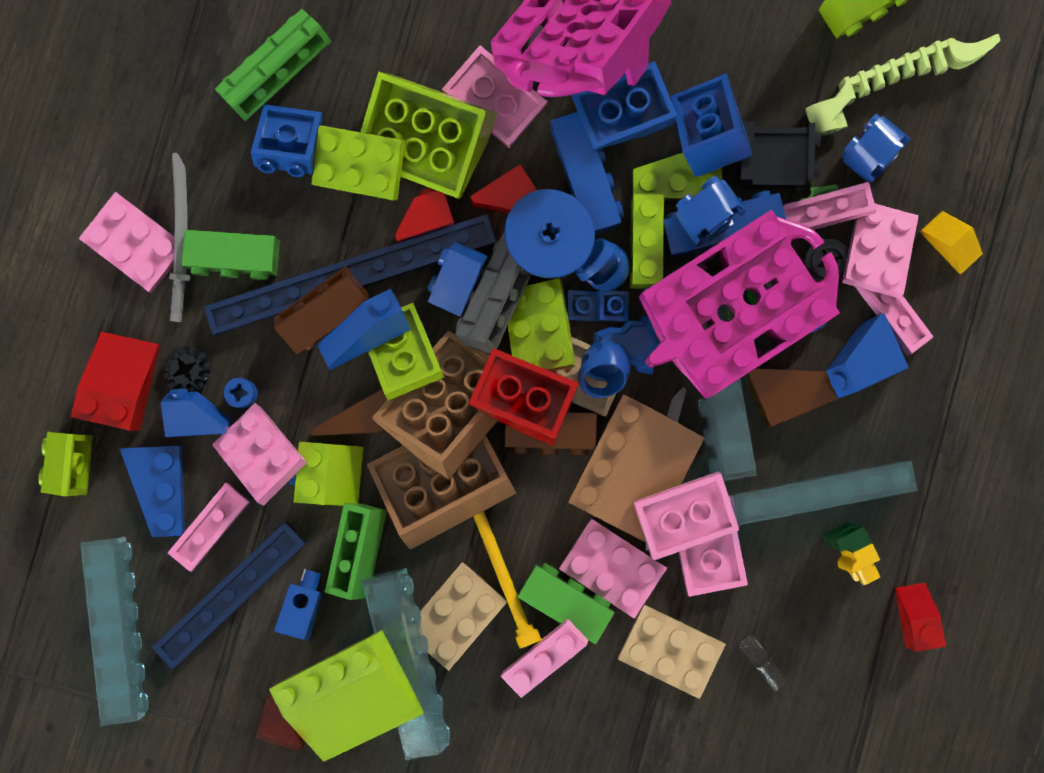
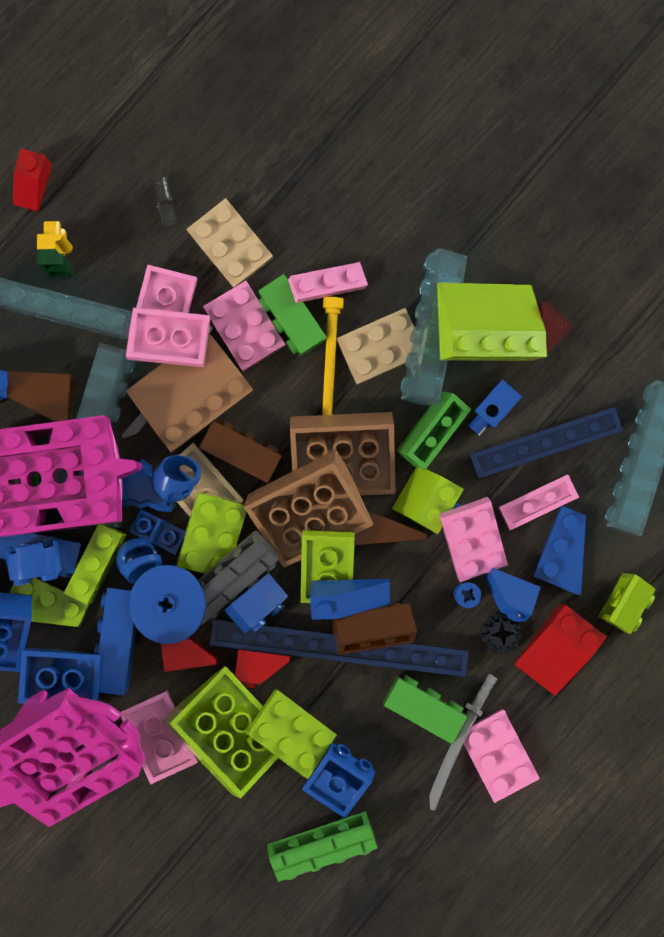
camera: 155 degrees left, 0 degrees up
red slope [469,348,579,446] -> none

